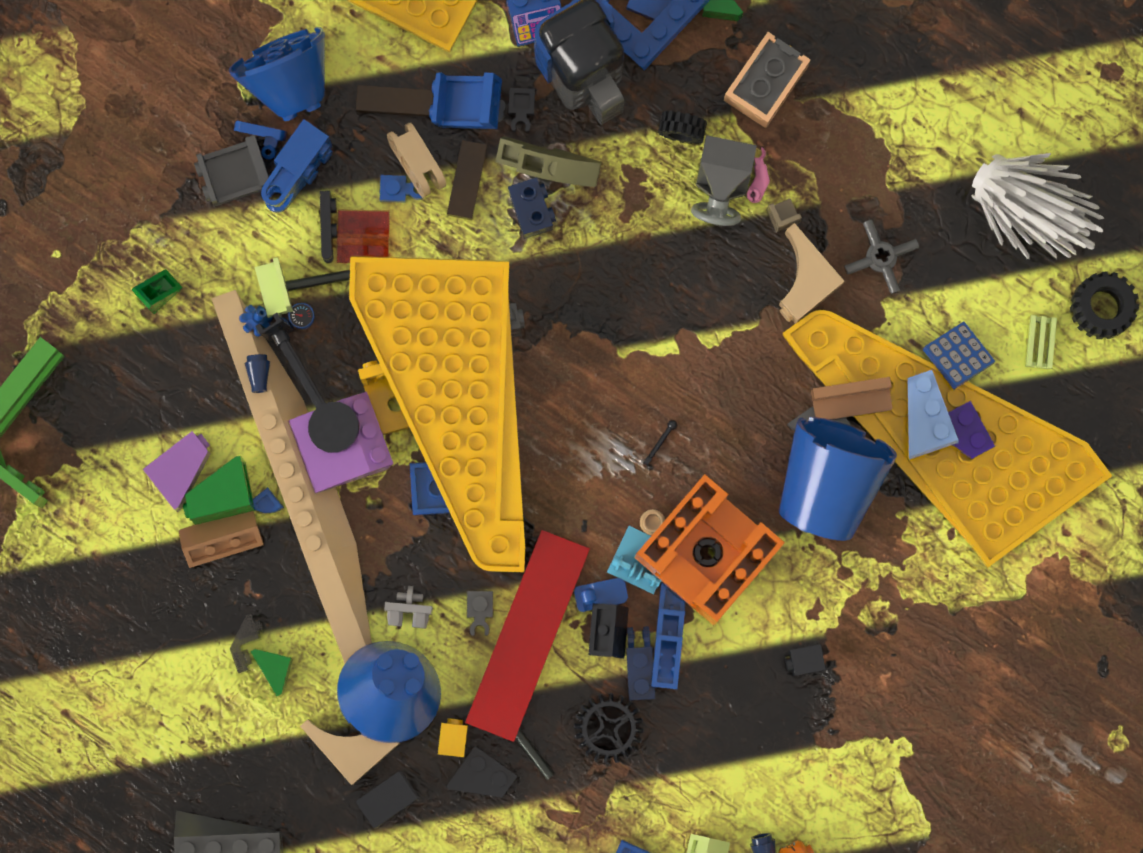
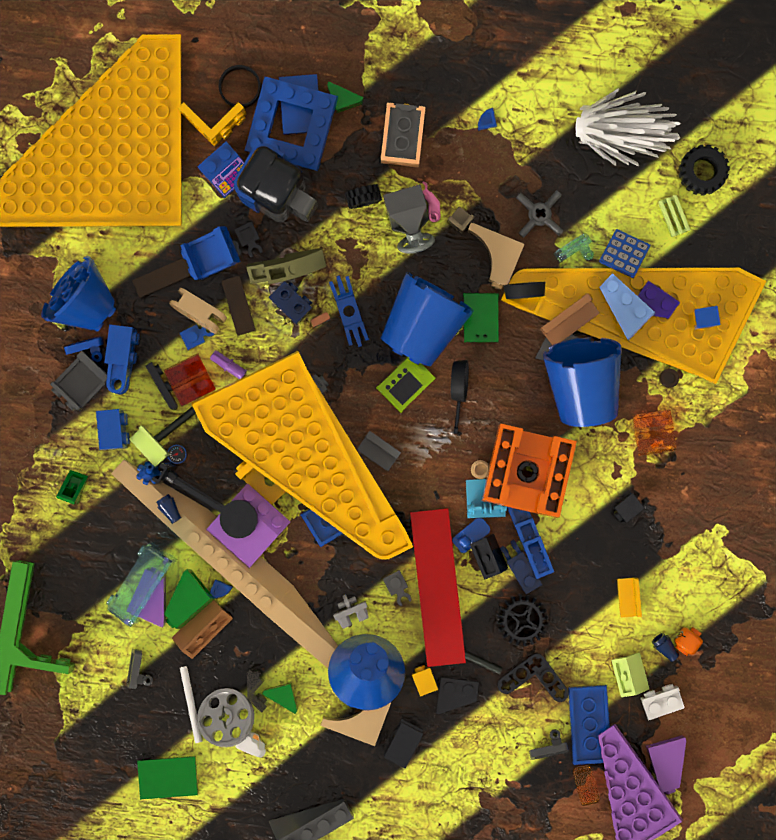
camera: 25 degrees left, 5 degrees up
none -> blue brick [96,409,130,451]
none -> clear light blue windscreen [106,543,178,627]
none -> dark grey piece [126,649,153,689]
none -> green tile [137,756,198,800]
none -> white bar [180,666,203,743]
none -> light grey wedge [197,688,254,747]
none -> medium lavender axle [210,350,247,379]
none -> white rock [235,731,266,758]
none -> nougat tile [310,312,331,328]
none -> blue piece [329,275,369,347]
none -> dark grey panel [357,431,401,471]
none -> lime container [376,357,436,413]
none -> blue cone [381,272,474,367]
none -> black tyre [451,360,469,402]
none -> green container [463,293,499,343]
none -> blue tile [478,108,497,131]
none -> black beam [497,653,569,702]
none -> black tyre [503,282,546,299]
none -> clear light blue piece [554,233,594,262]
none -> yellow panel [617,577,642,618]
none -> clear orange slope [632,410,677,456]
none -> dark brown tile [659,369,679,388]
none -> blue panel [694,306,721,330]

